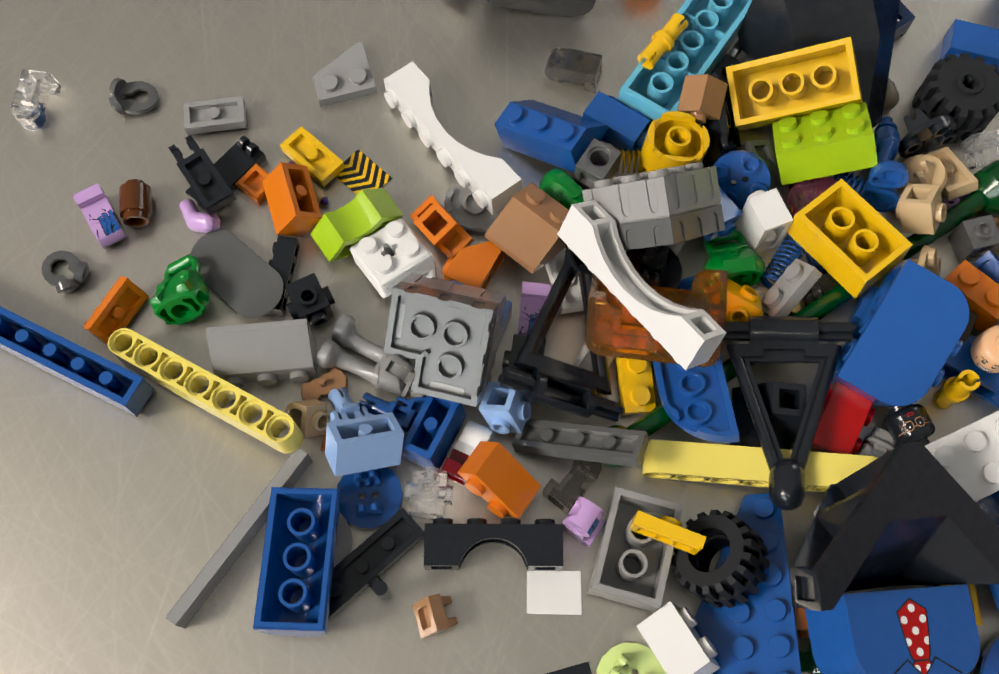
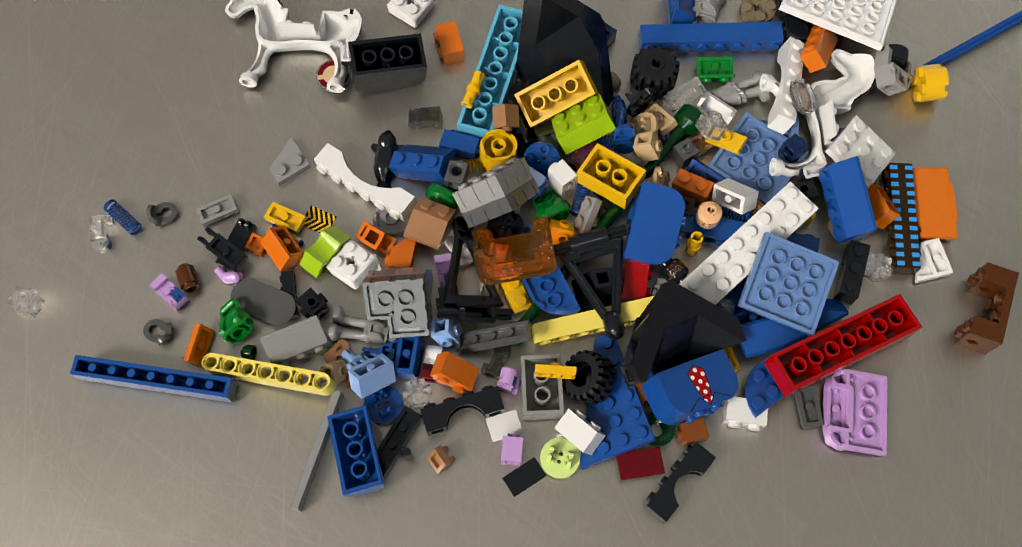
camera: 15 degrees left, 0 degrees up
white arch [557,200,726,370] -> none
none -> blue piece [104,199,142,235]
none -> dark green hinge [240,345,257,360]
none -> black animal [371,130,404,188]
none -> lavender brick [501,433,523,465]

